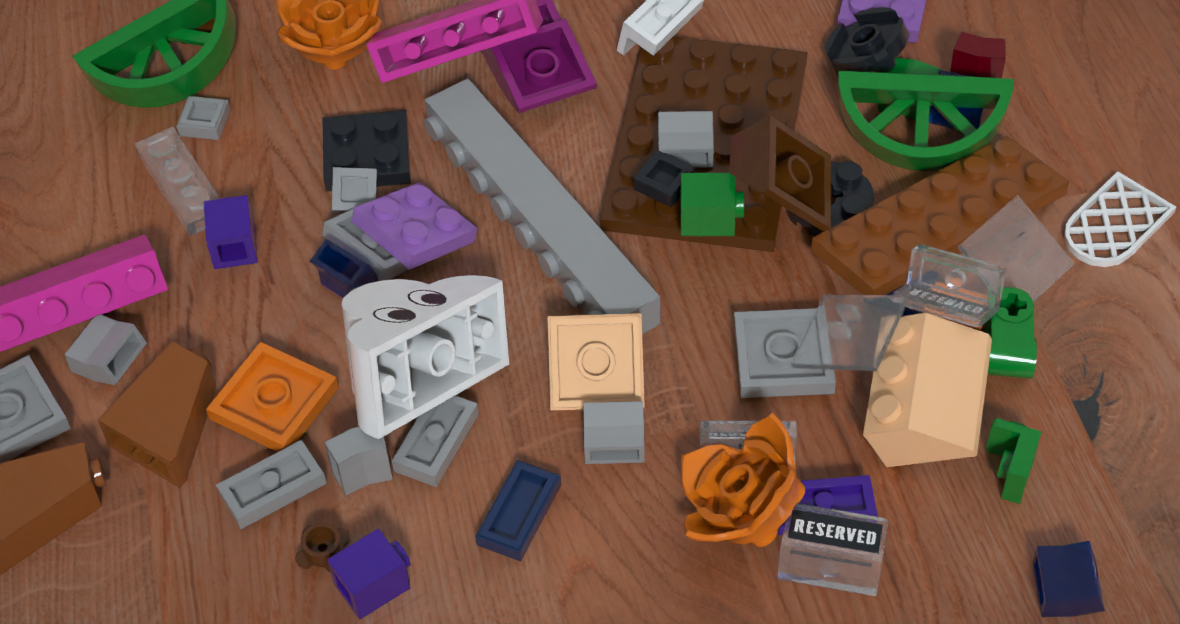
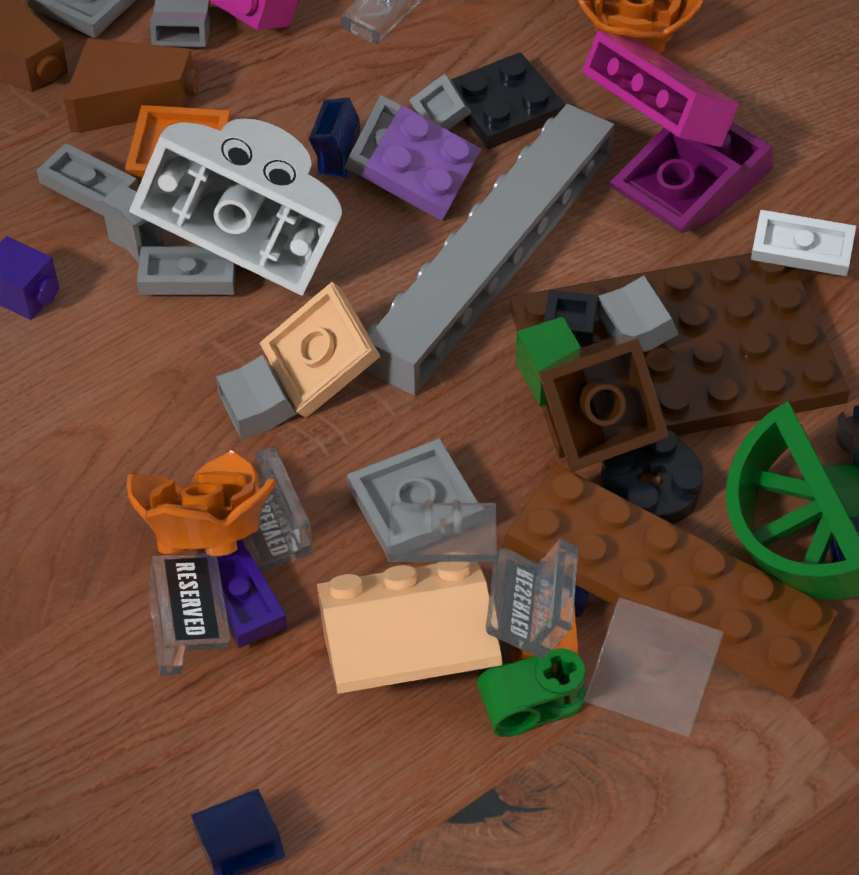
camera: 65 degrees right, 0 degrees up
dark purple brick [204,195,258,269] -> none
reddish brown plate [295,522,350,572] -> none
dark blue tile [475,460,562,562] -> none
green bracket [986,418,1042,504] -> none
white window [1064,171,1177,267] -> none

